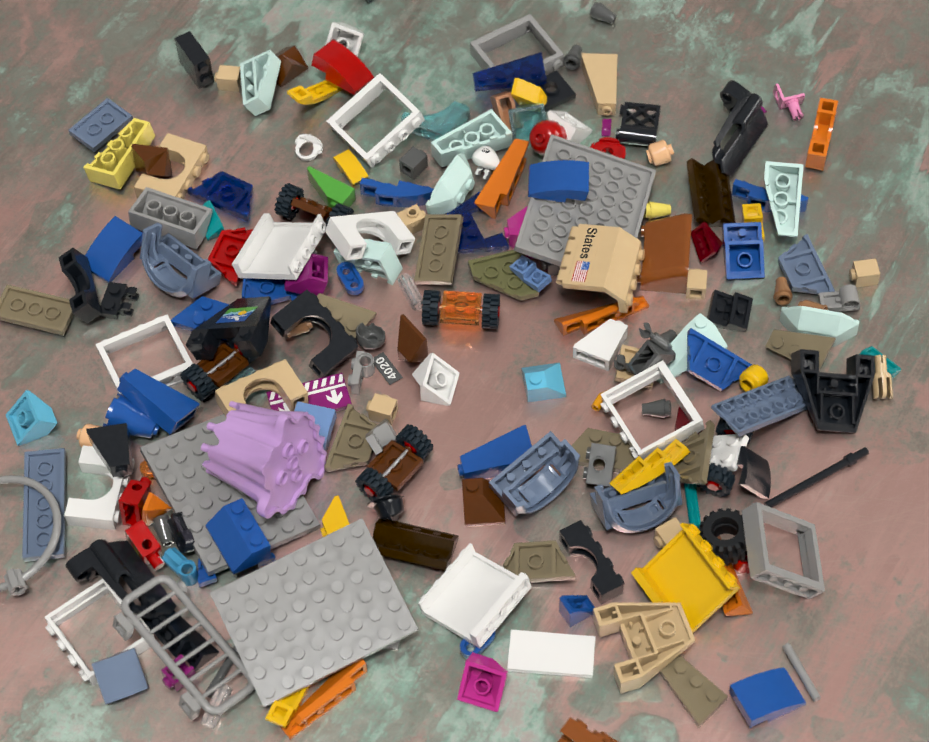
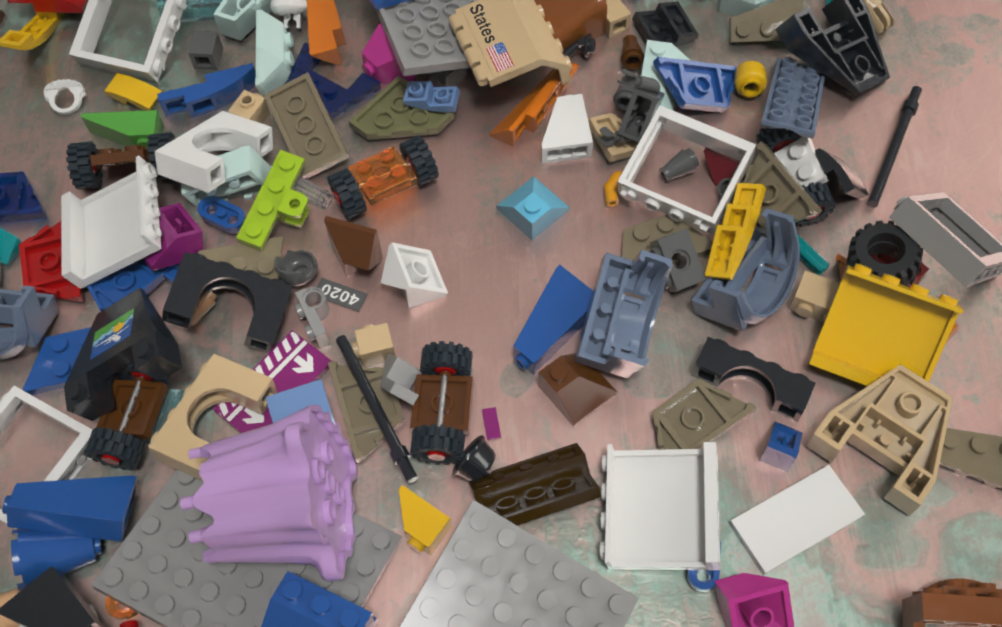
camera: 35 degrees left, 5 degrees up
none -> lime plate [236,149,310,251]
none -> black bar [336,335,418,483]
none -> magenta piece [482,407,501,440]
none -> black plate [562,33,596,58]
none -> reddish brown cone [620,35,645,70]

